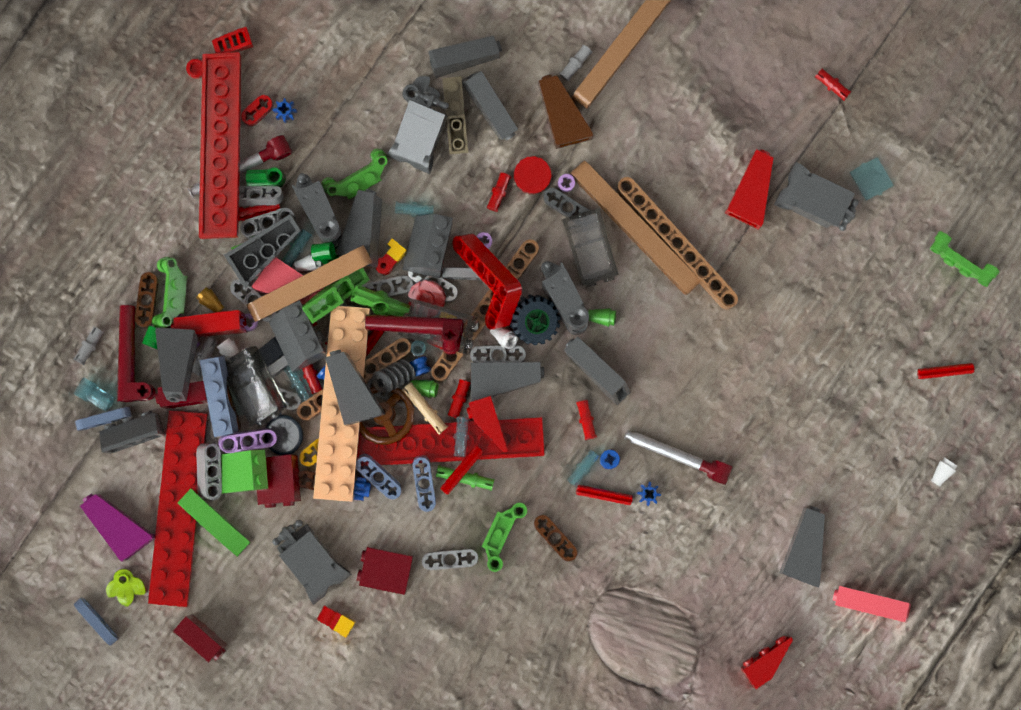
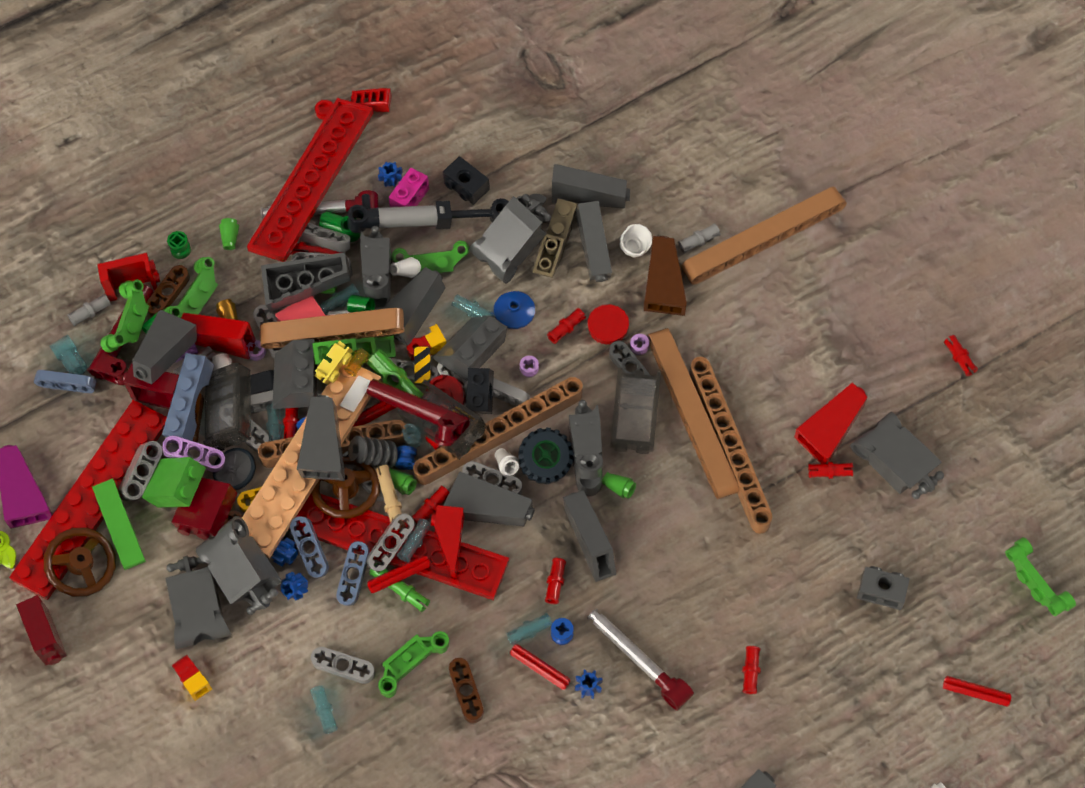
camera: 30 degrees right, 20 degrees down
dark grey slope [99,411,165,454] -> none
red beam [241,95,273,127] -> none
dark red brick [356,547,413,595] -> none
red beam [452,233,522,330] -> none
clear light blue piece [849,157,894,201] -> none
none -> reddish brown piece [44,528,116,597]
none -> red panel [97,253,160,302]
none -> bright green plate [100,279,149,352]
none -> green wheel [167,231,191,259]
none -> dark grey piece [196,516,282,615]
none -> bright green cone [219,218,239,250]
none -> blue gear [281,572,308,601]
none -> clear light blue pin [310,686,338,734]
none -> light yellow hinge [314,341,353,385]
none -> white sticker [340,375,370,412]
none -> clear yellow pin [344,348,369,377]
none -> piece [347,194,509,233]
none -> light grey beam [367,513,414,571]
none -> dark pink brick [388,167,429,207]
none -> white cone [390,257,421,278]
none -> sticker [414,346,430,383]
none -> black brick [443,156,490,205]
none -> black brick [466,368,494,414]
none -> blue dish [494,291,535,329]
none -> white hair [619,224,652,258]
none -> red pin [742,646,761,694]
none -> red pin [808,462,853,479]
none -> dark grey brick [857,566,910,610]

